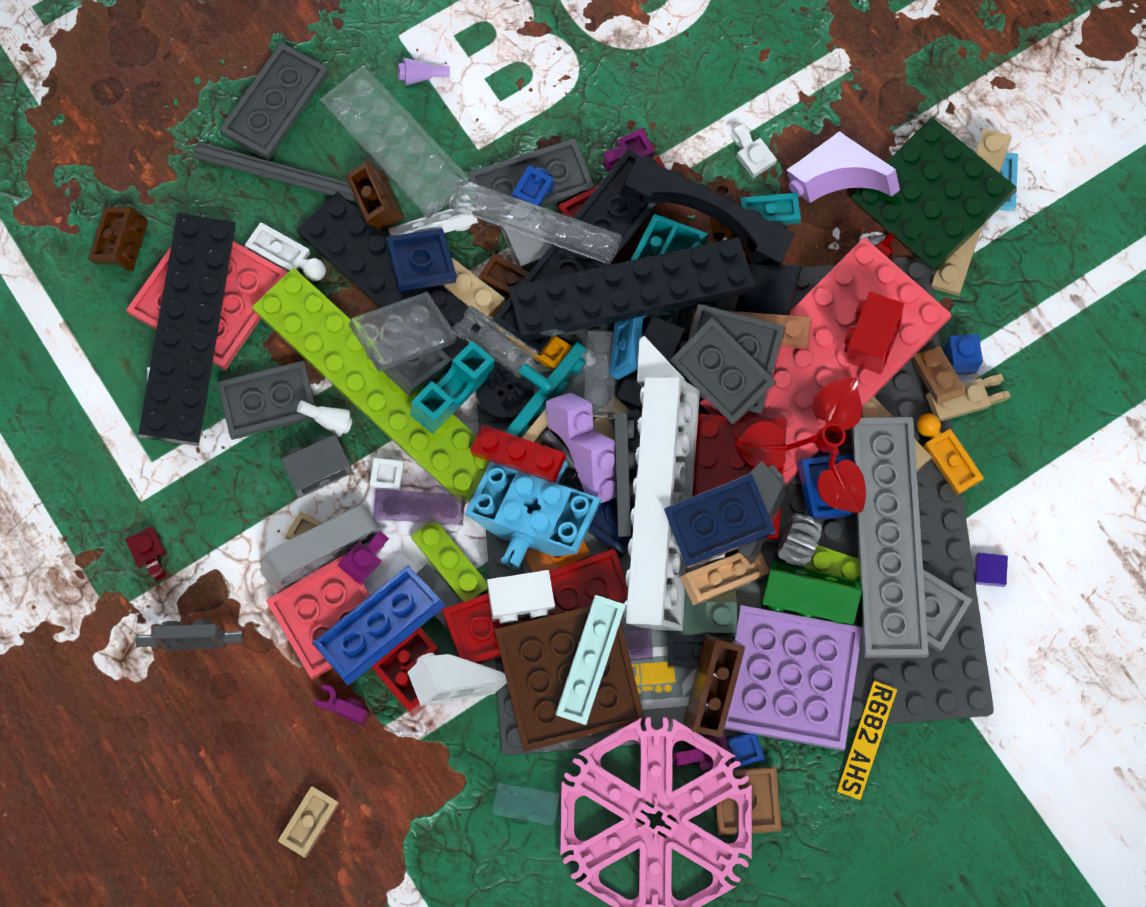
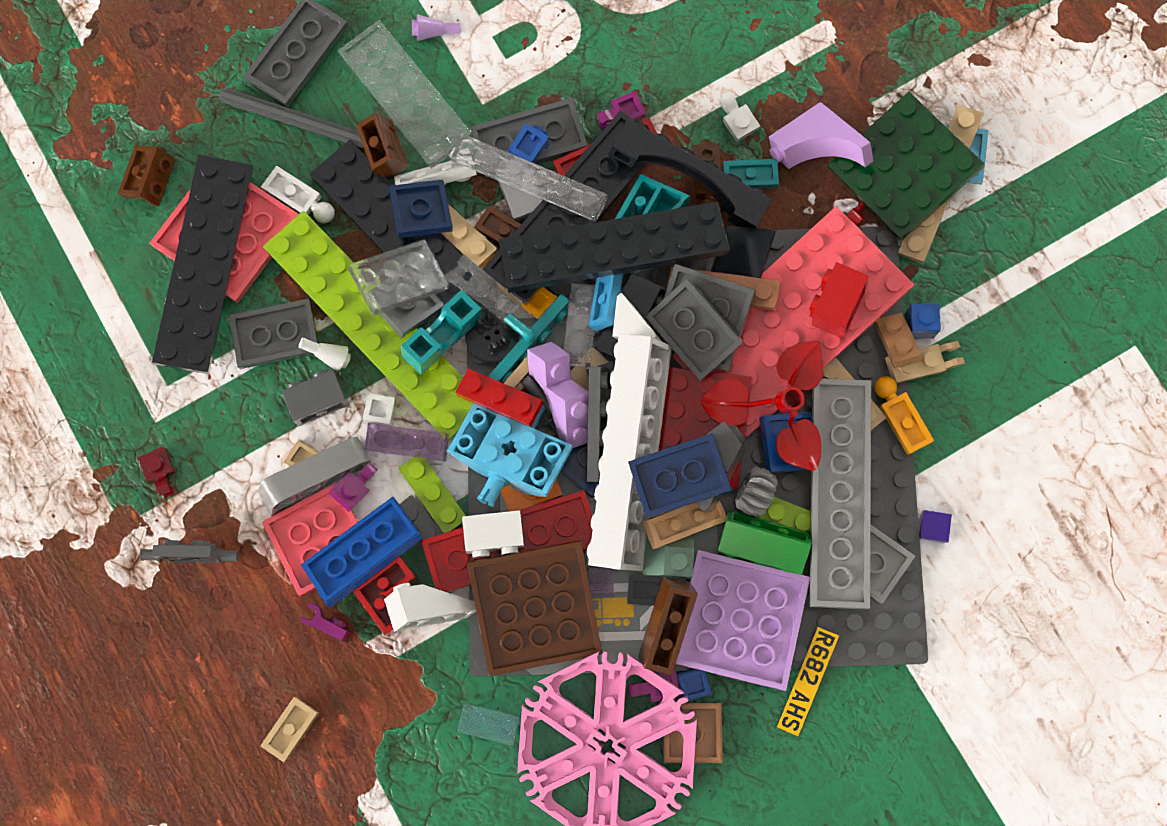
camera: 10 degrees right, 5 degrees up
light aqua plate [555,595,625,725] -> none

